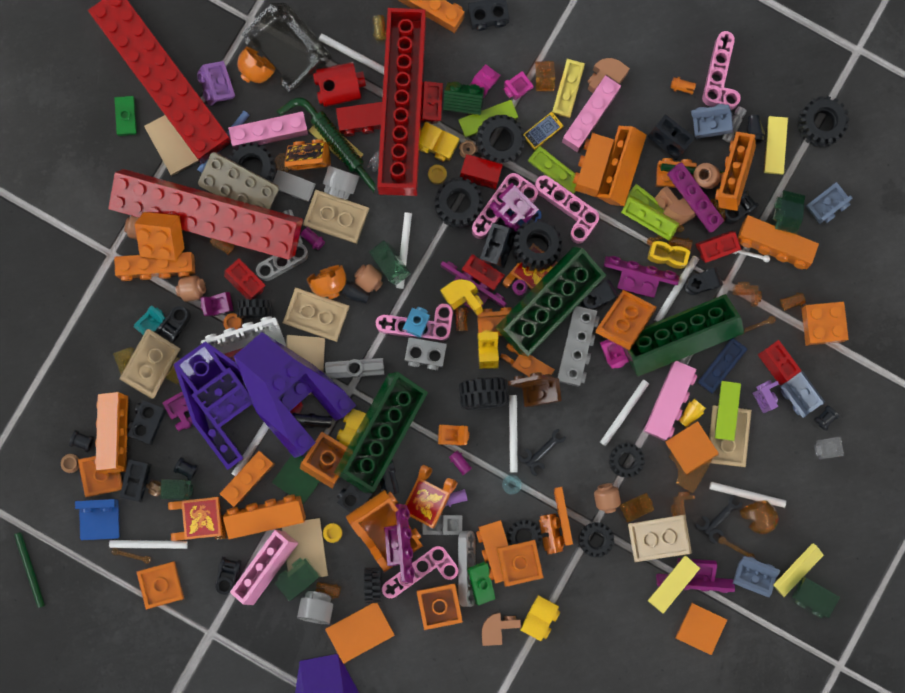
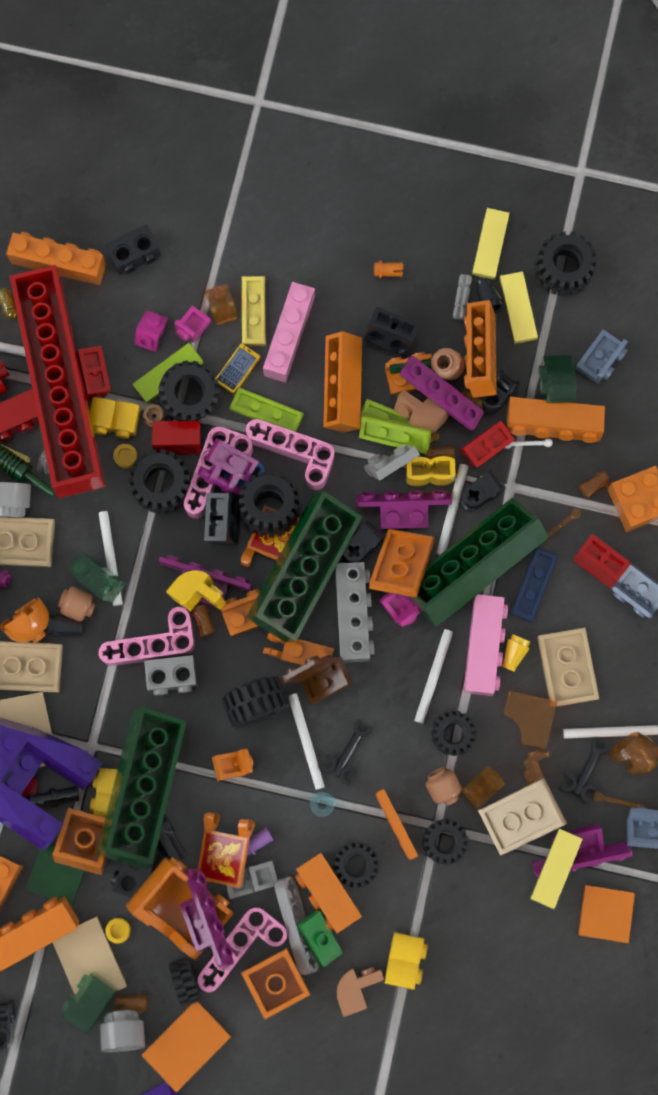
camera: 15 degrees left, 5 degrees down
bright pink brick [230,530,298,605] -> none
light grey piece [325,358,384,379] -> none
dark azure brick [403,307,430,338] -> none
dark green brick [443,82,485,115] -> none
magenta pin [449,450,472,476] -> none
red hinge [462,254,505,292] -> none
yellow brick [478,330,499,369] -> none
orange tile [496,540,544,587] -> none
magenta pin [512,280,528,296] -> none
orange hinge [539,513,564,554] -> none
orange brick [573,133,614,197] -> none
nougat brick [588,58,630,93] -> none
orange tile [665,421,719,475] -> none
sand blue bracket [691,104,734,139] -> none
bright pink beam [702,31,740,110] -> none
lime tile [714,381,741,441] -> none
clear orange bracket [732,282,762,307] -> none
medium lavender bracket [753,380,779,413] -> none
none -> light grey plate [364,444,420,480]
none -> light yellow tile [472,208,509,280]

